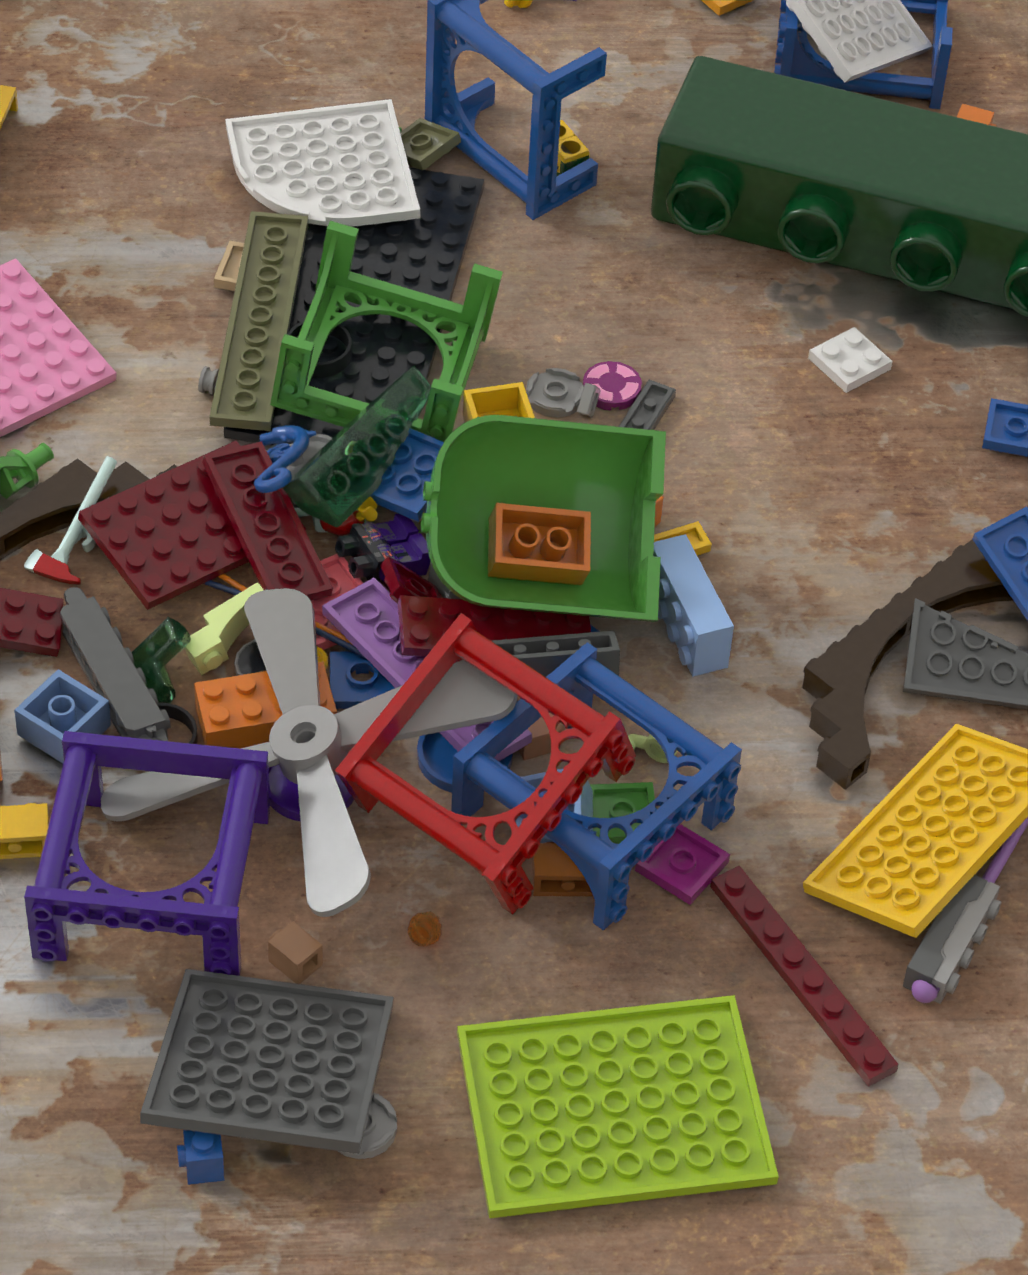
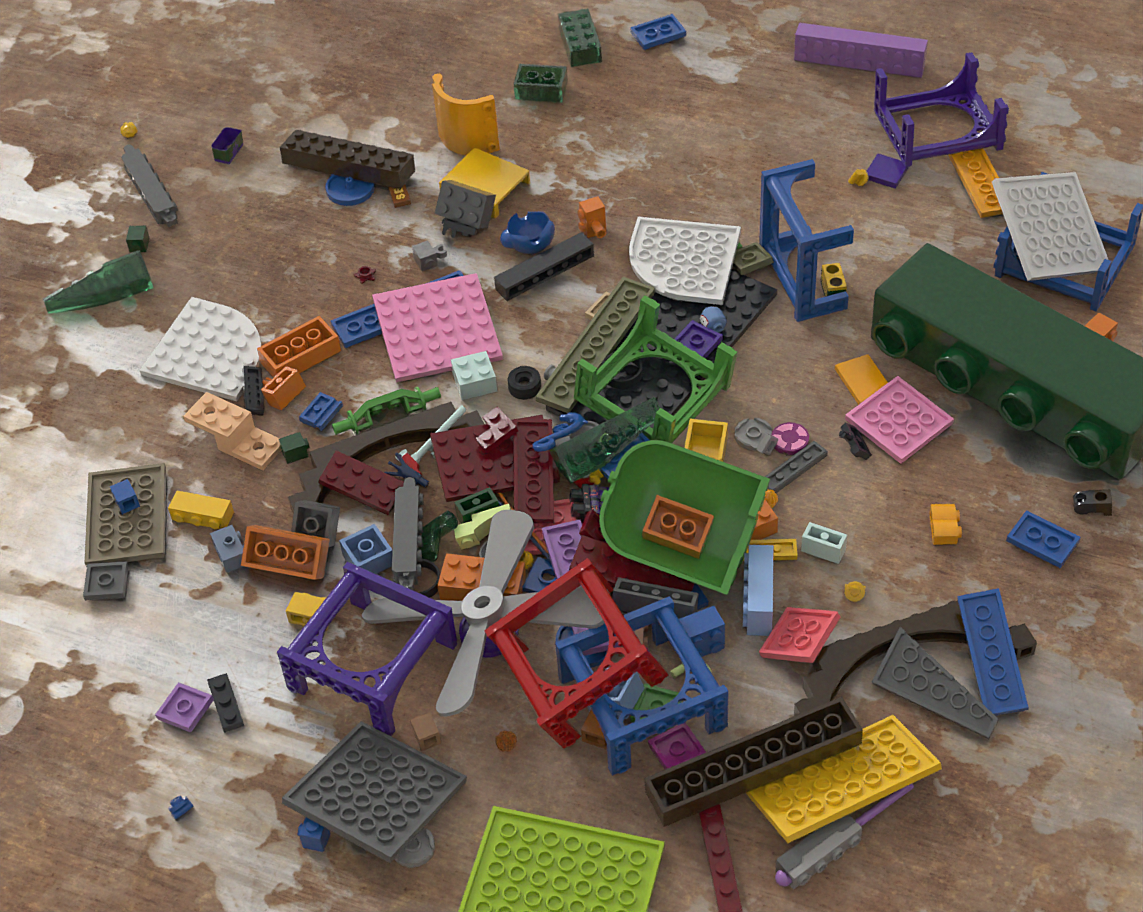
camera: 30 degrees right, 0 degrees up
white plate [808,327,892,393] -> none
none -> dark blue piece [384,452,429,488]
none -> light aqua brick [451,351,497,400]
none -> dark green brick [454,487,499,524]
none -> plate [476,406,519,453]
none -> black brick [494,232,594,301]
none -> blue piece [500,211,555,254]
none -> black tyre [507,366,541,400]
none -> orange brick [577,196,606,238]
none -> dark brown brick [644,697,863,827]
none -> dark purple plate [674,320,723,358]
none -> blue brick [679,606,725,657]
none -> medium blue head [700,307,727,333]
none -> coral plate [759,607,840,663]
none -> light aqua brick [801,522,847,564]
none -> light orange tile [835,354,888,405]
none -> black plate [839,422,872,460]
none -> yellow plate [844,581,866,602]
none -> bright pink plate [845,376,954,464]
none -> light orange brick [929,504,962,545]

